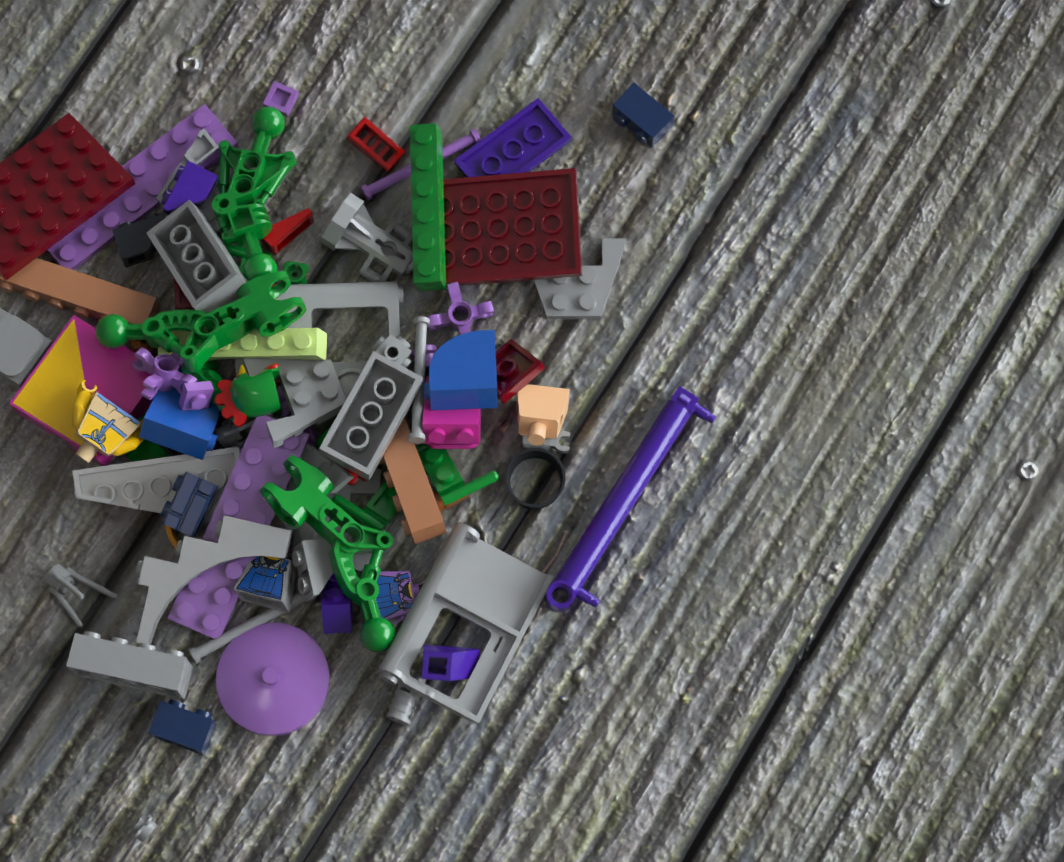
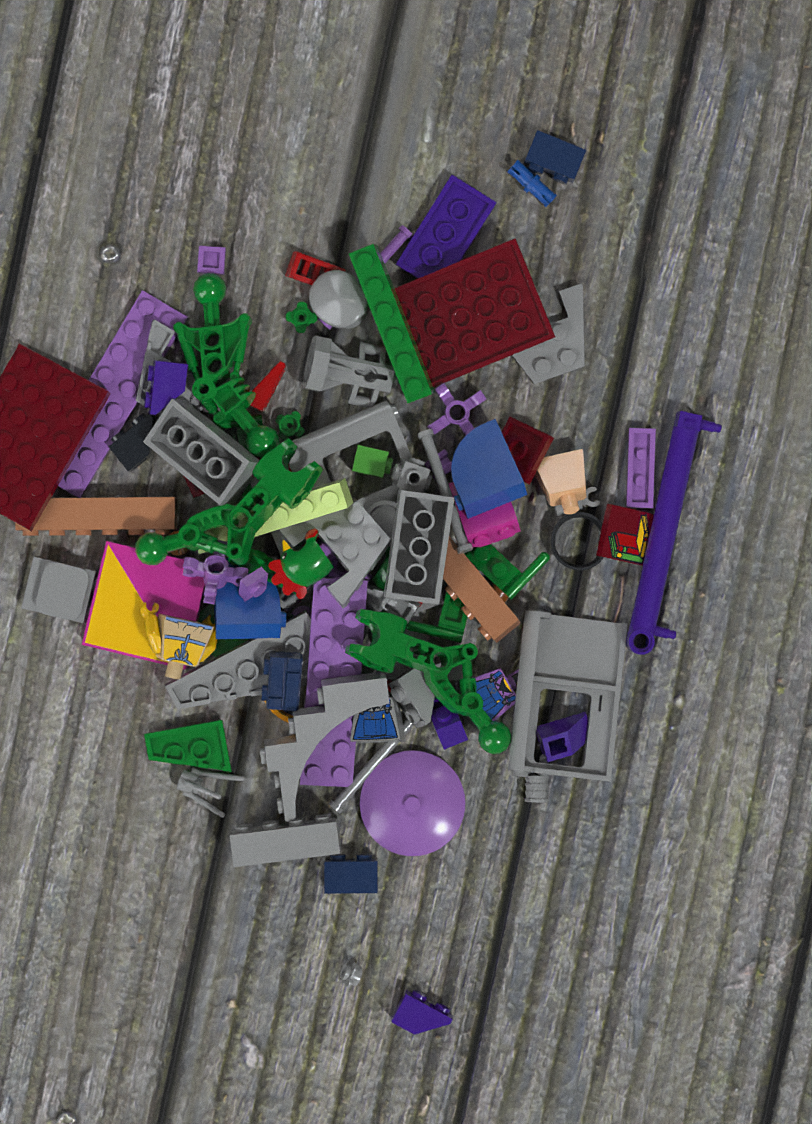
camera: 20 degrees left, 15 degrees up
none -> green wing [144,719,232,772]
none -> green plate [286,302,317,333]
none -> light grey piece [309,270,368,329]
none -> bright green brick [352,445,393,478]
none -> blue pin [507,160,557,208]
none -> tile [596,504,654,566]
none -> medium lavender plate [626,428,656,508]

